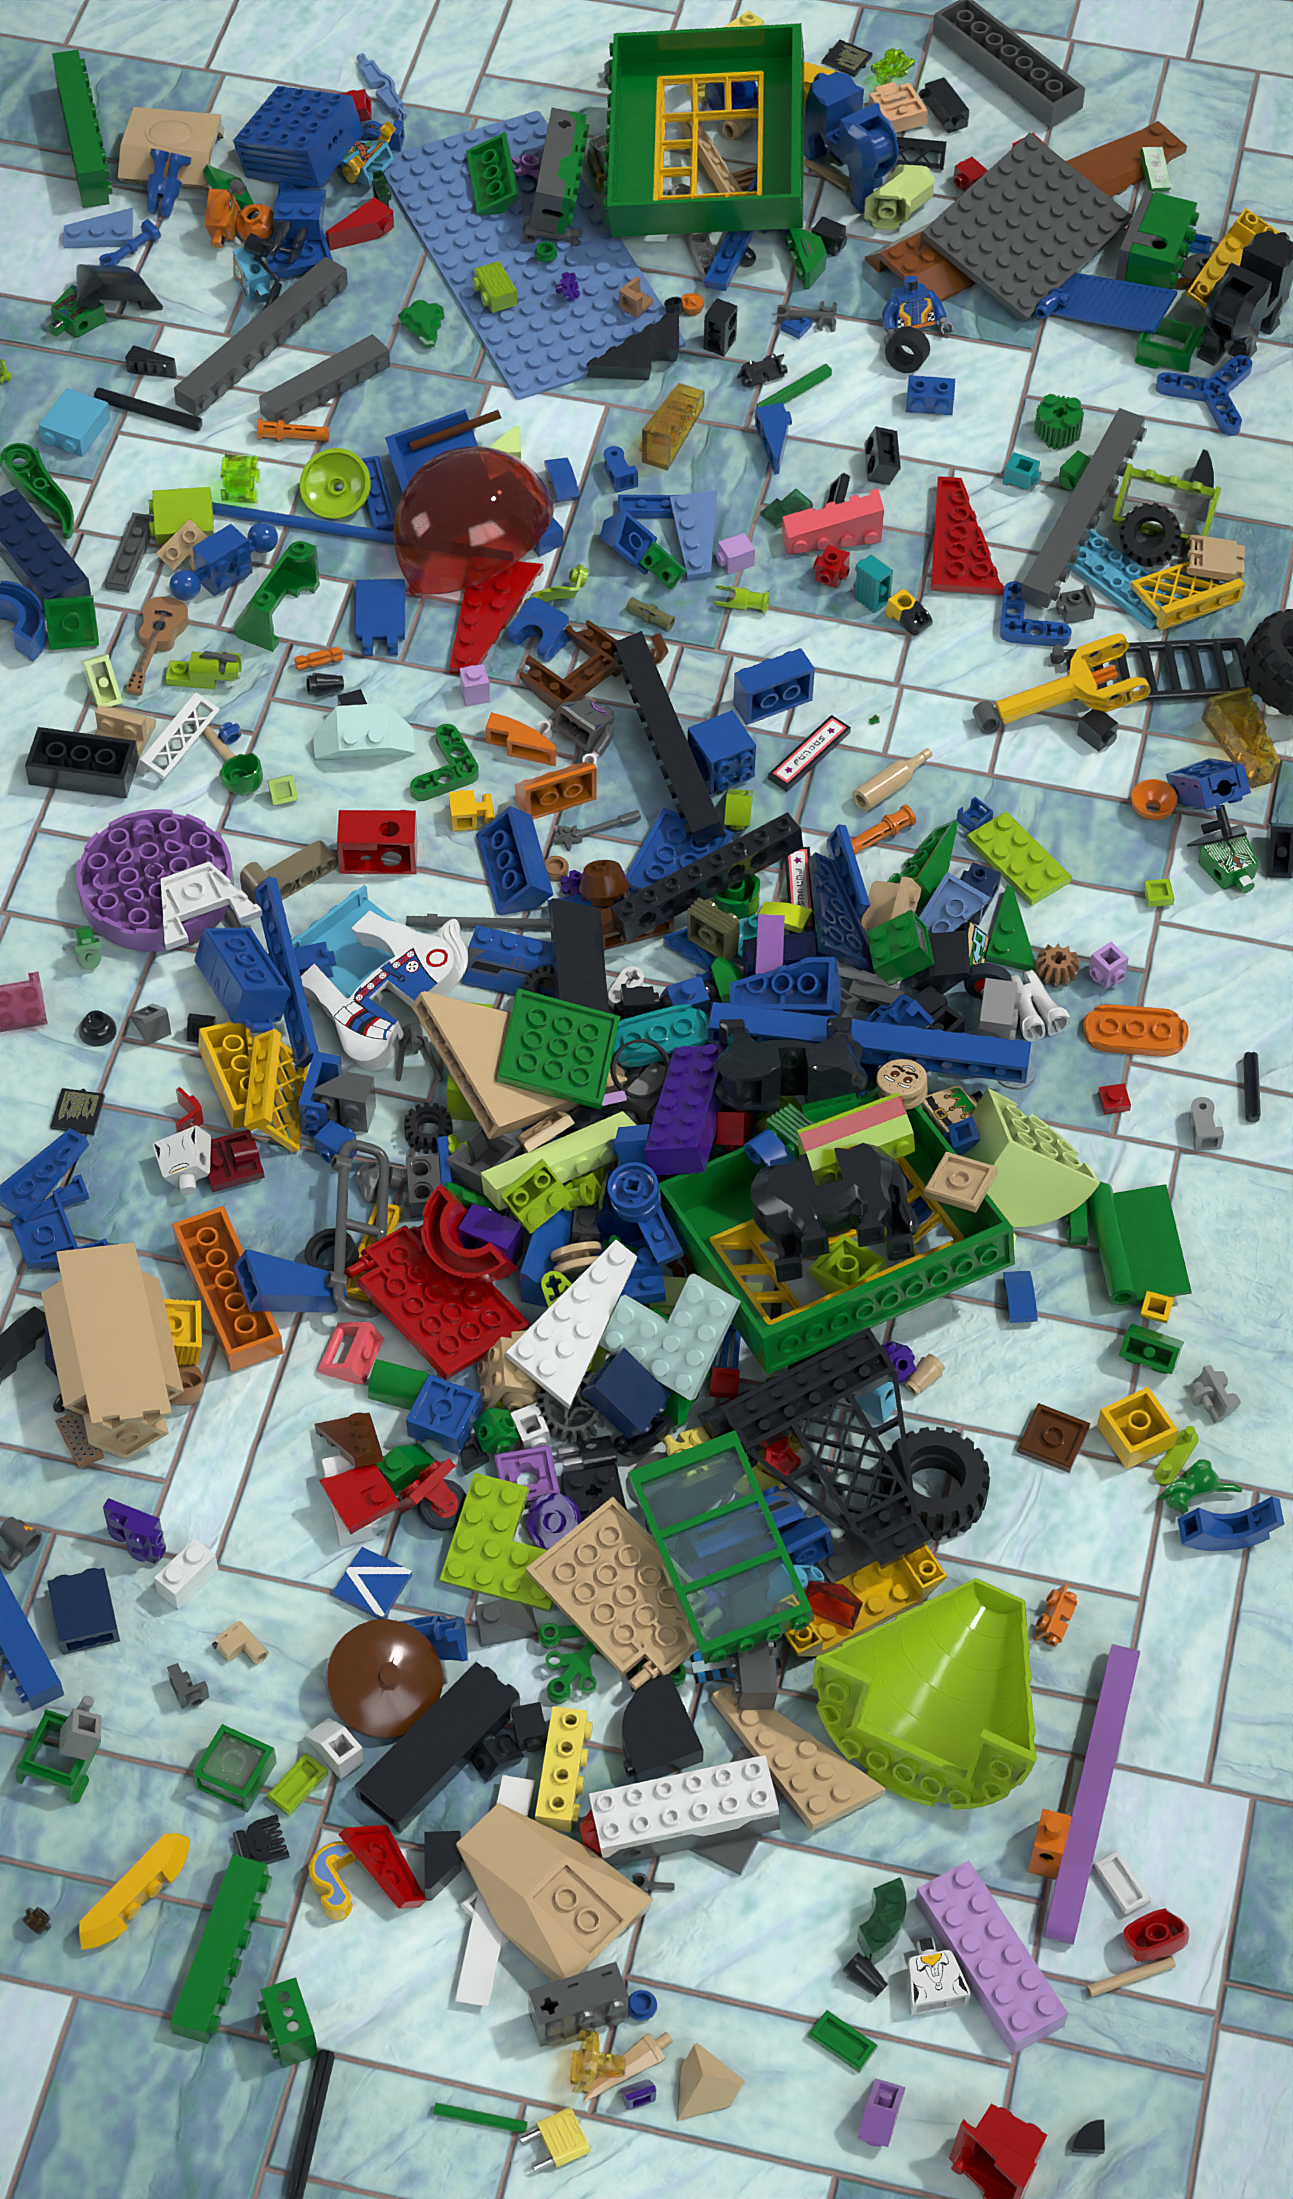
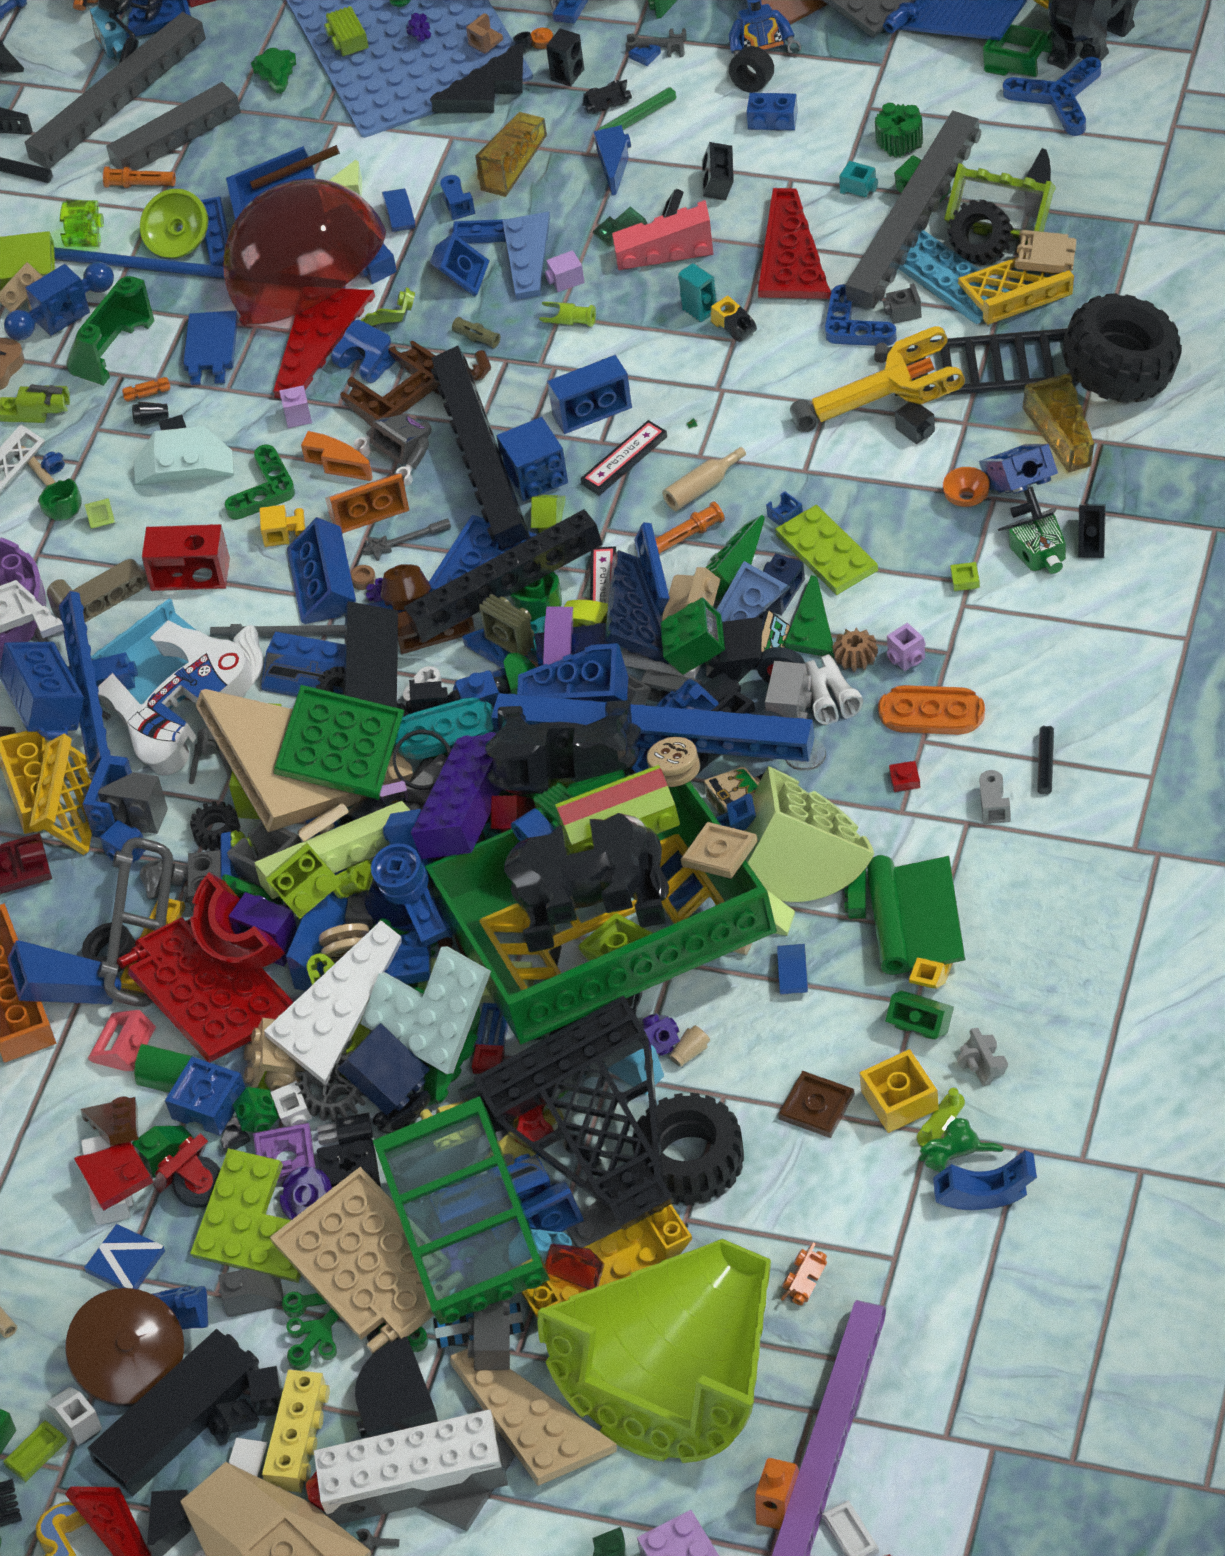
camera: 10 degrees right, 5 degrees down
green hips [639,542,687,590] -> none
red brick [813,545,850,588] -> none

